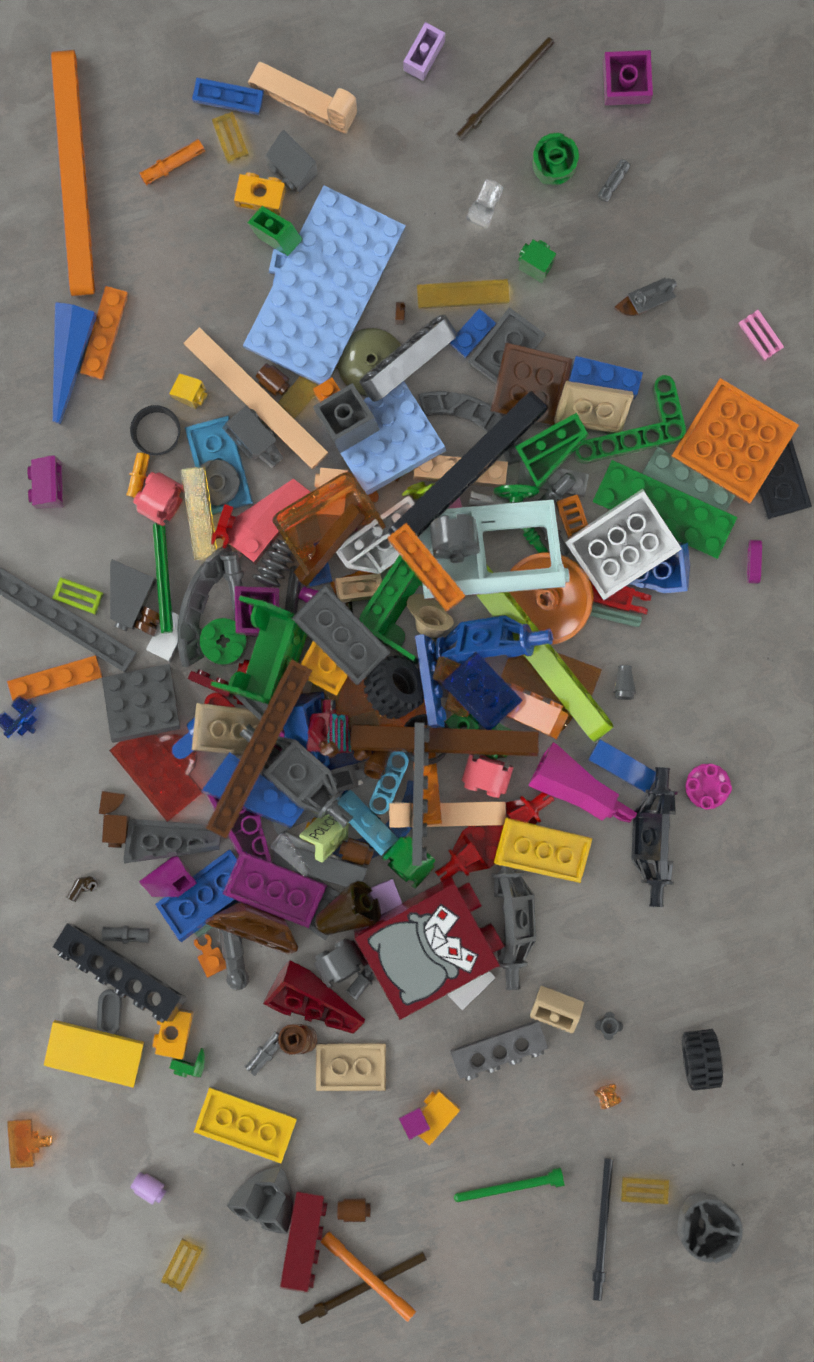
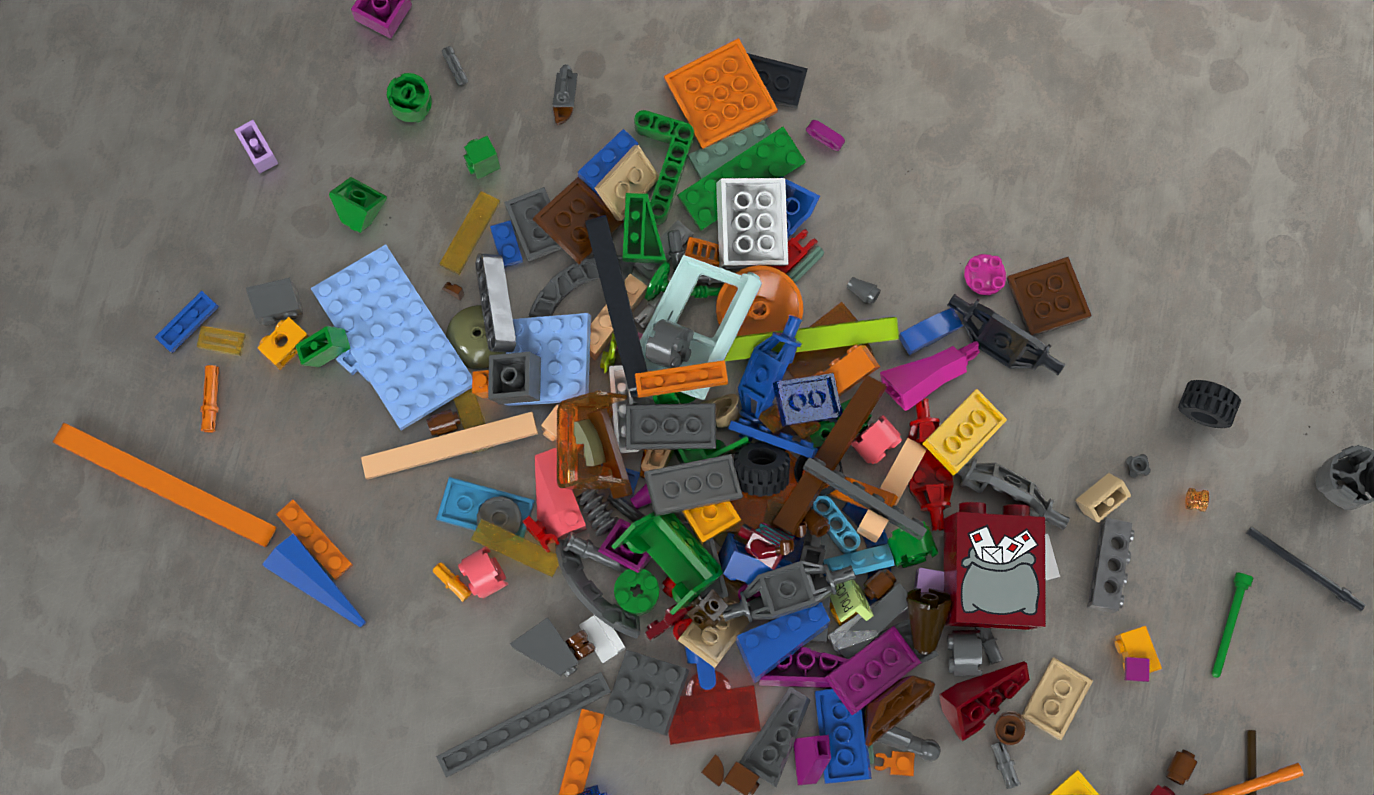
camera: 65 degrees left, 10 degrees down
magenta slope [27,455,63,509] -> none
lime tile [52,577,104,615] -> none
black tyre [130,405,181,455] -> none
green axle [153,523,173,634] -> none
yellow slope [169,373,207,410] -> none
reddish brown plate [205,659,312,839] -> none
dark grey hinge [222,406,283,468] -> none
light nougat beam [248,62,357,133] -> none
dark brown bar [455,37,555,141] -> none
clear piece [466,179,504,229] -> none
clear yellow tile [621,1177,669,1204] -> none
bright pink tile [738,310,784,361] -> none
none -> green slope [329,177,387,233]
none -> olive slope [573,419,606,466]
none -> dark grey tile [626,403,716,450]
none -> dark brown brick [686,589,728,630]
none -> reddish brown plate [1007,256,1092,336]

